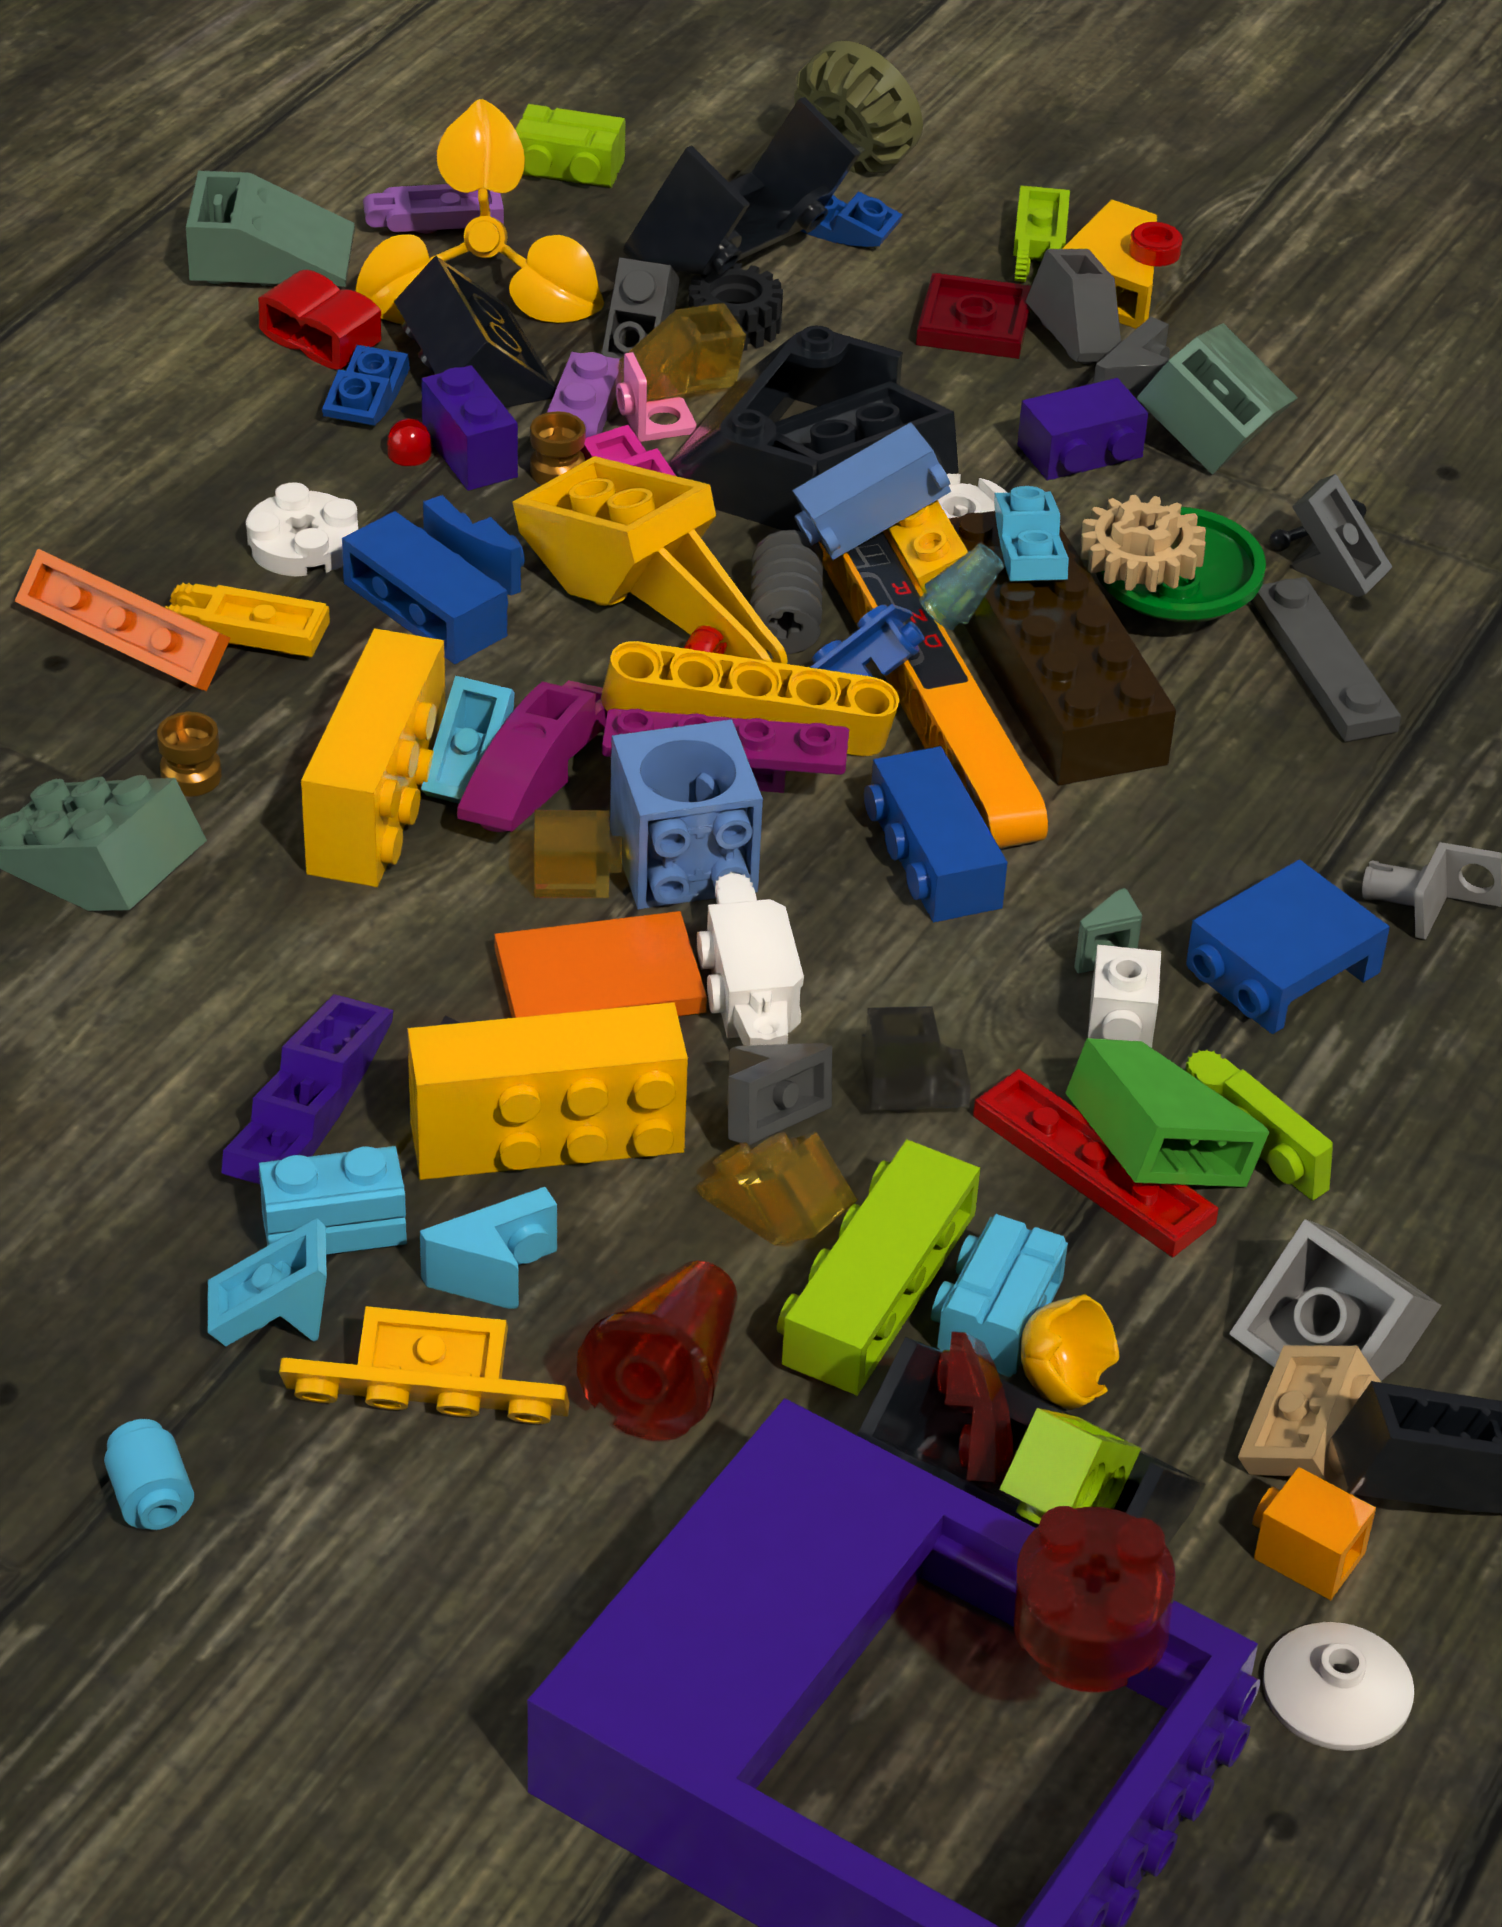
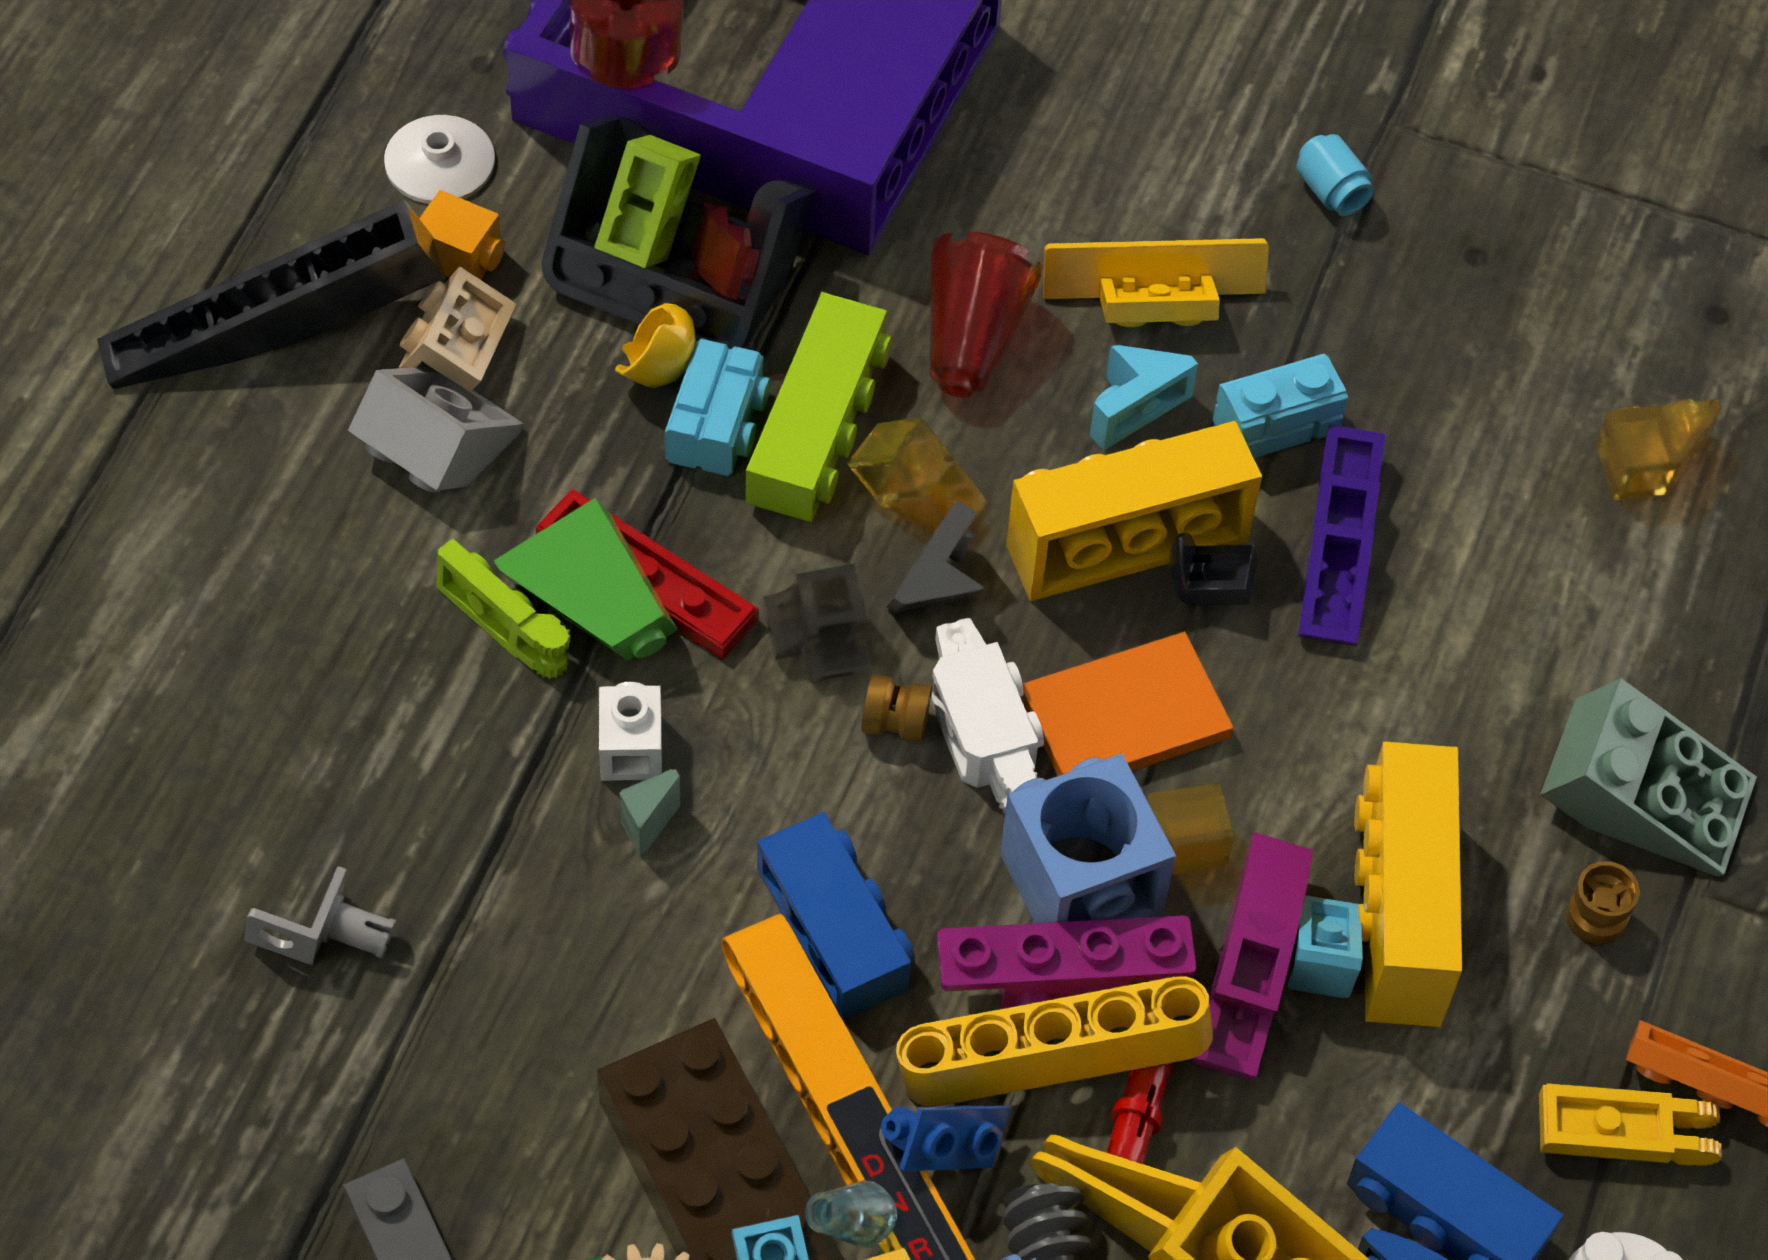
camera: 170 degrees right, 15 degrees up
medium azure slope [208,1218,327,1346] -> none
blue panel [1186,859,1390,1034] -> none
none -> pearl gold wheel [861,674,933,744]

